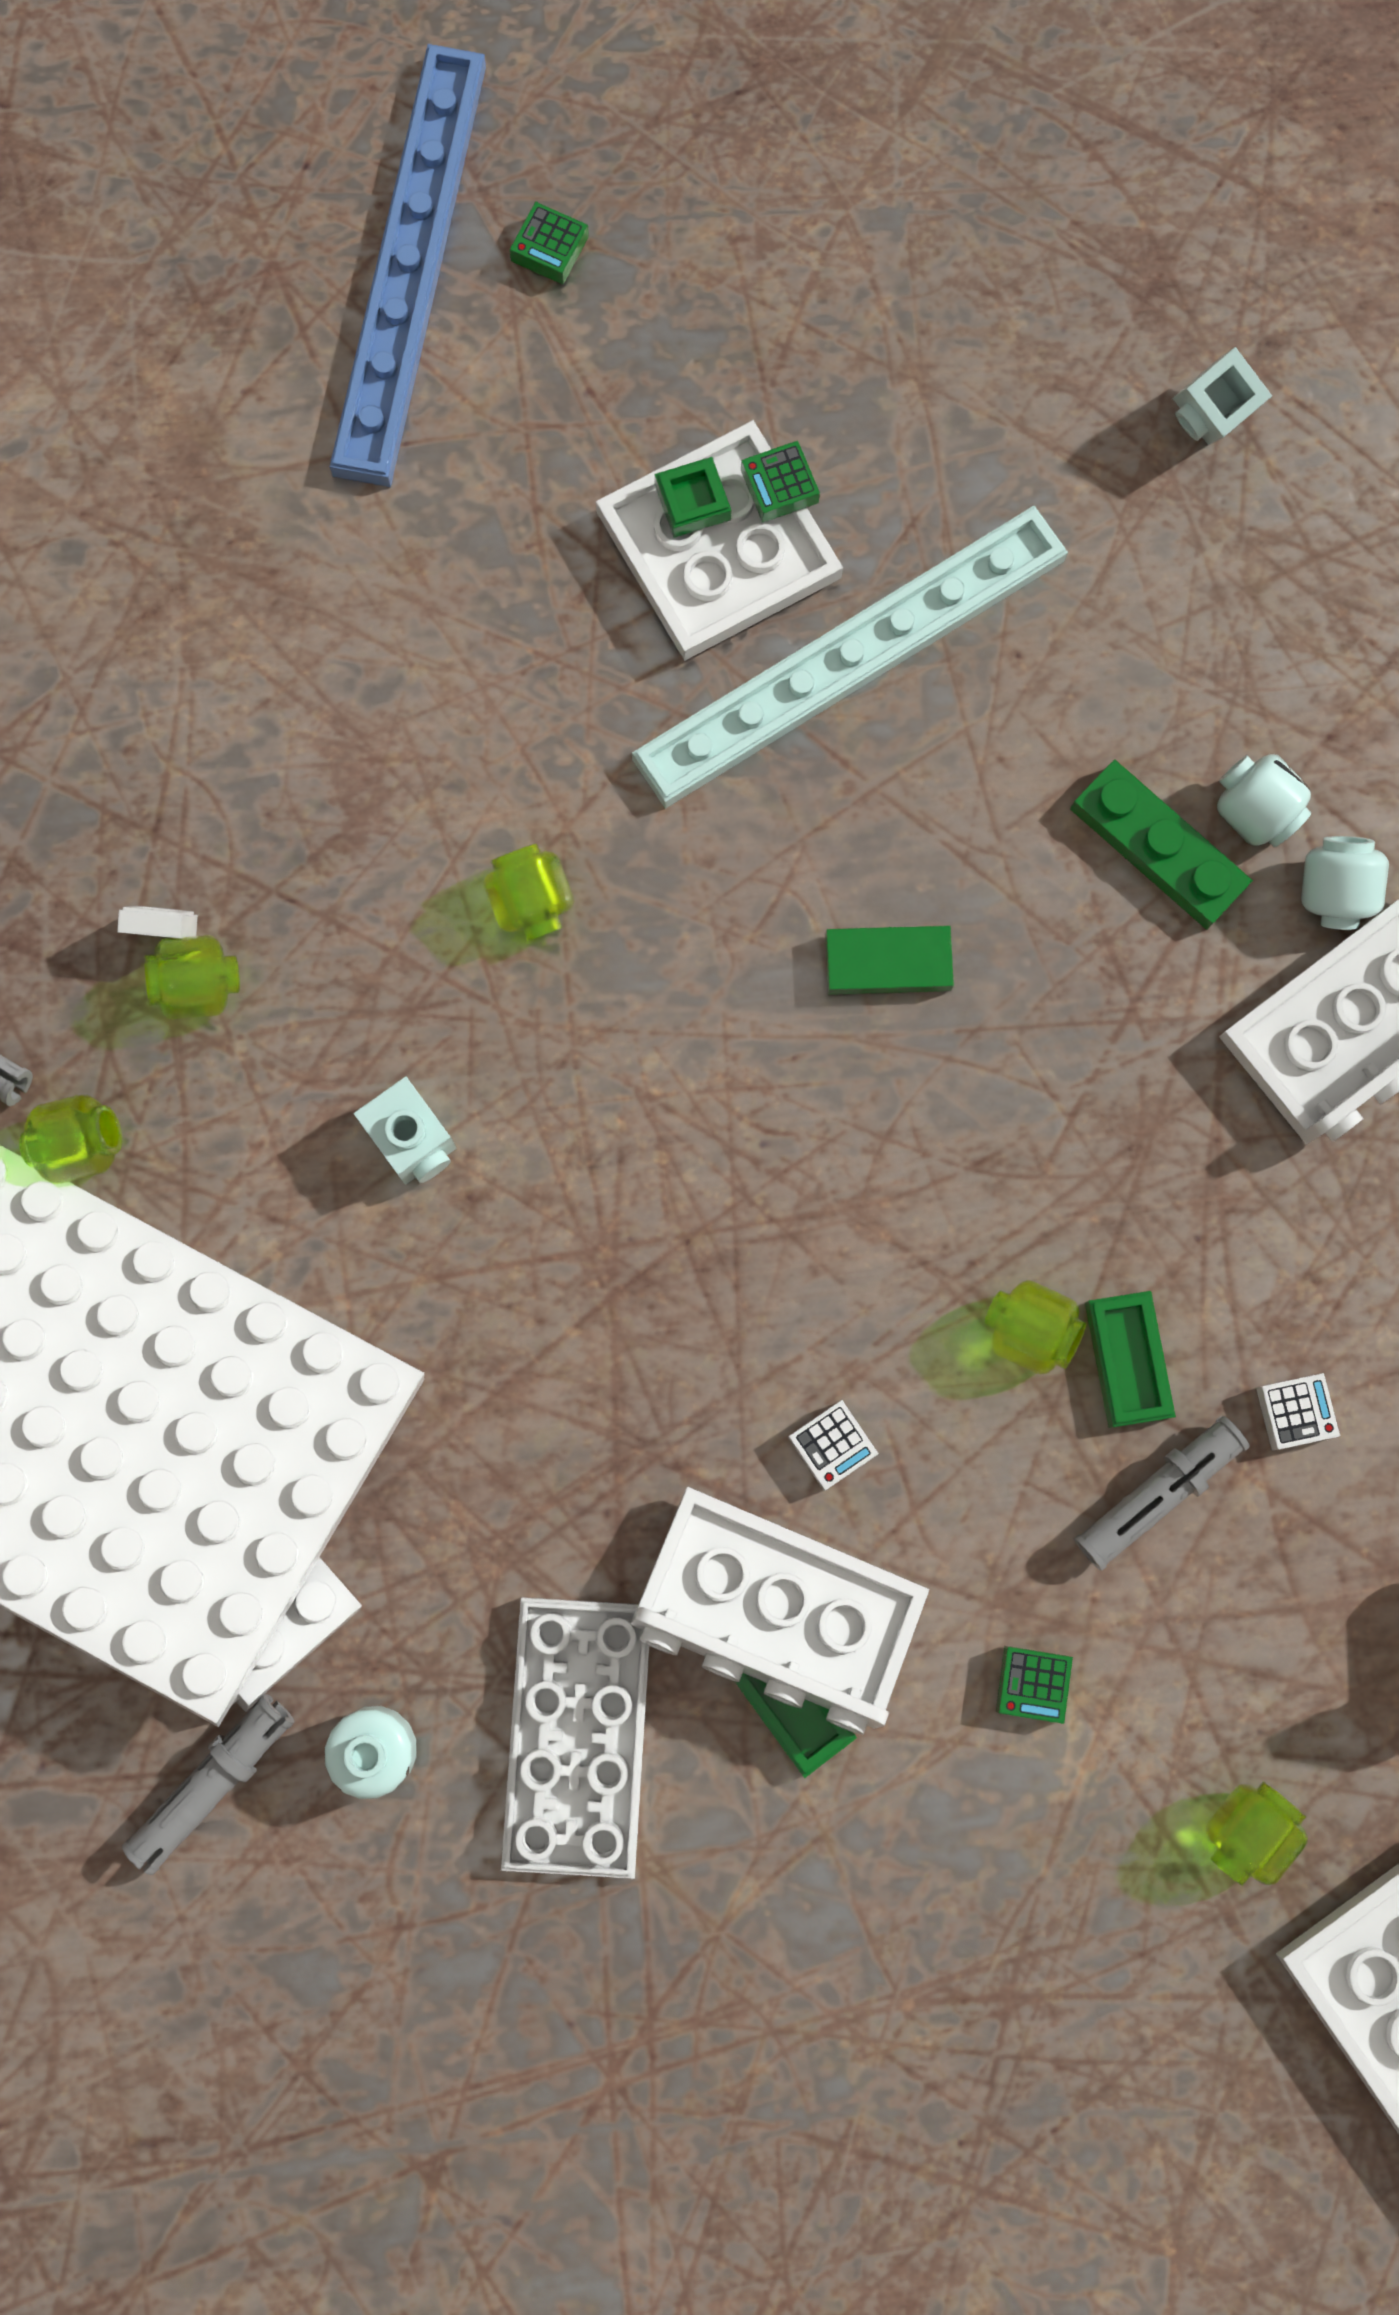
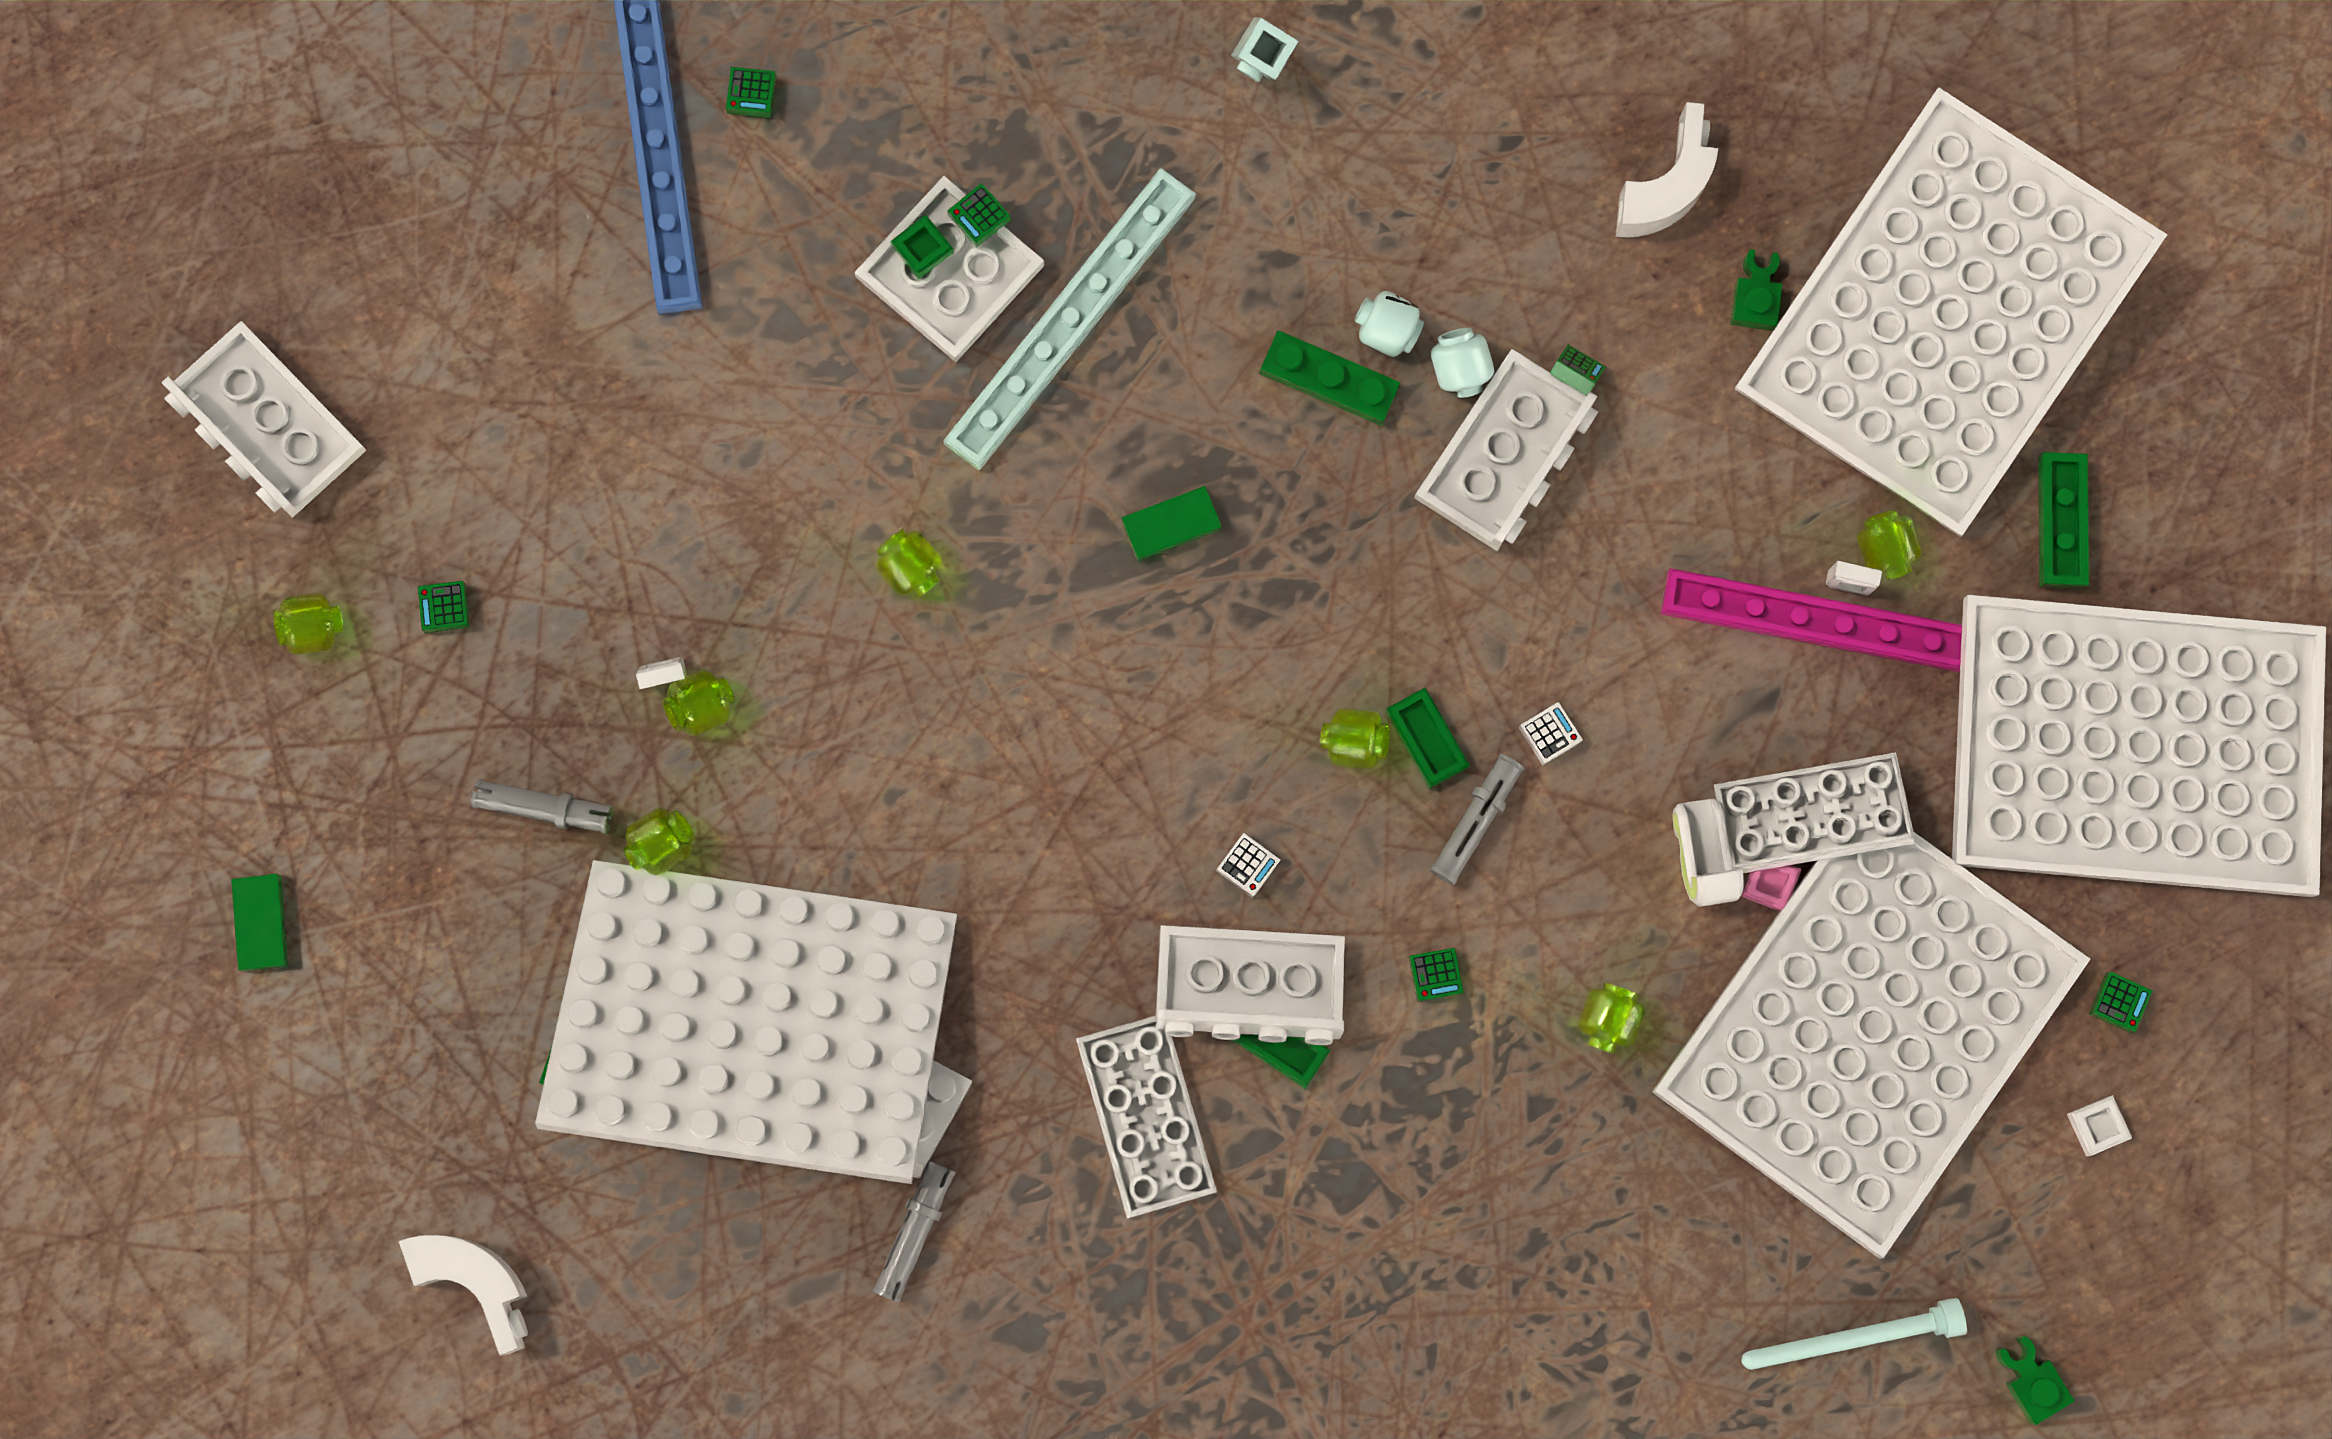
camera: 20 degrees left, 0 degrees up
light aqua head [325,1706,417,1799] -> none
light aqua brick [353,1076,457,1185] -> none

